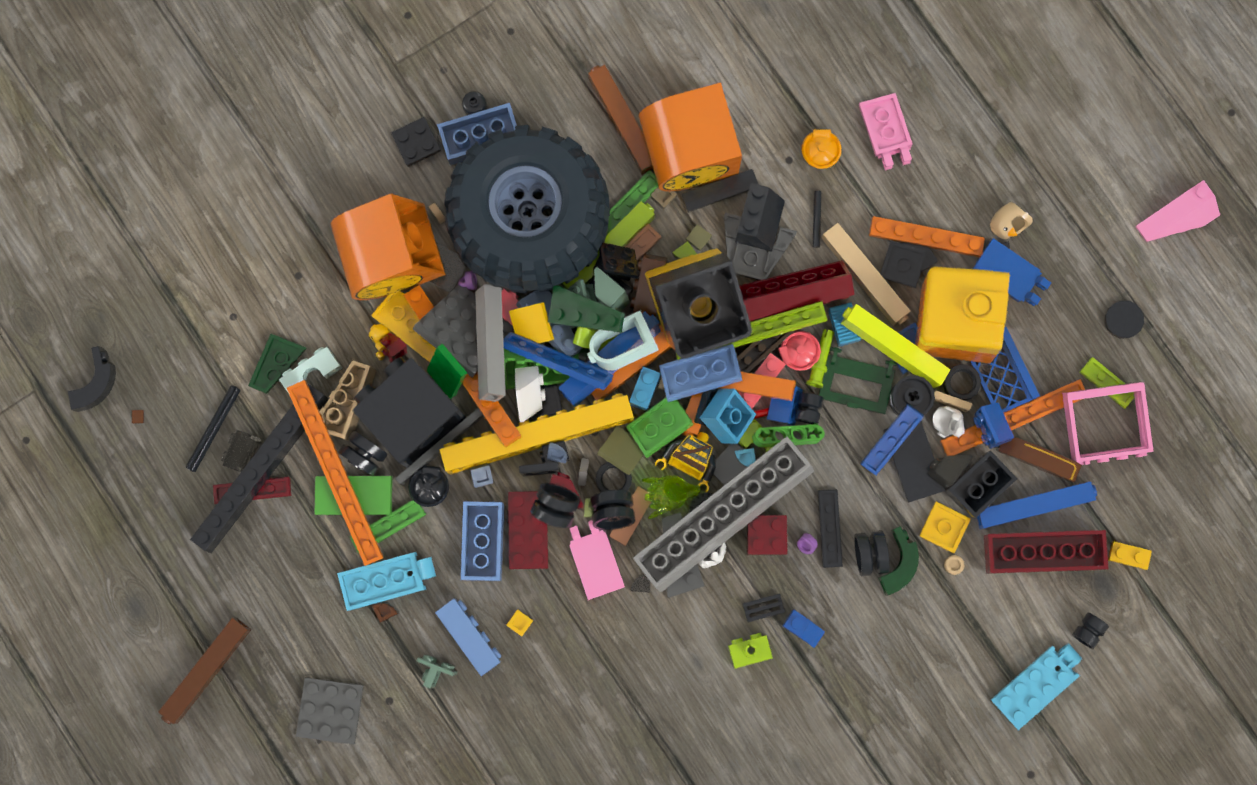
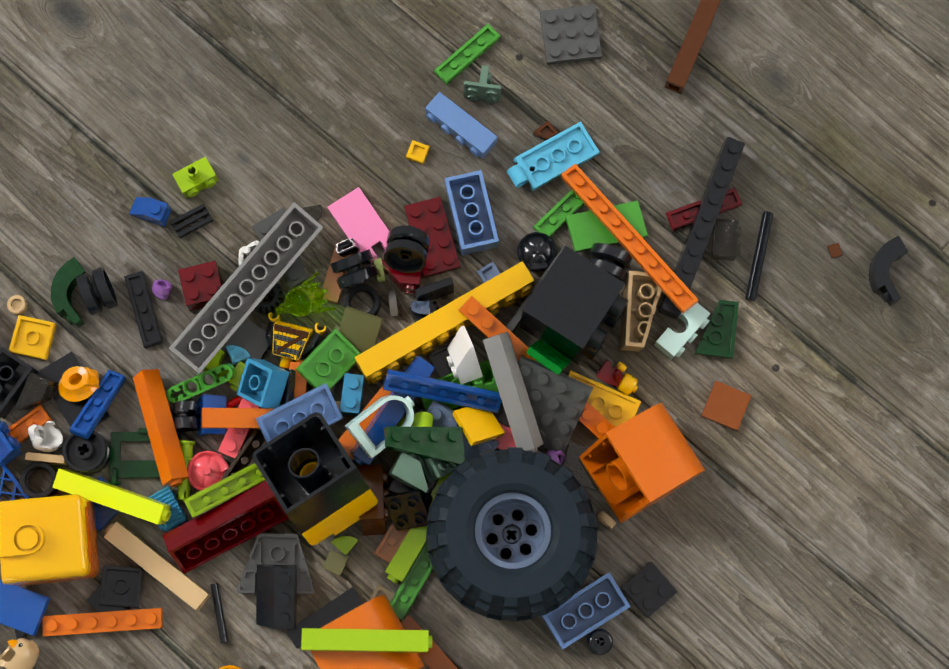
camera: 160 degrees right, 5 degrees down
none -> light orange piece [58,366,99,402]
none -> orange brick [133,369,189,487]
none -> lime brick [301,628,432,653]
none -> piece [336,238,360,258]
none -> bright green tile [434,24,501,85]
none -> dark orange tile [701,381,752,431]

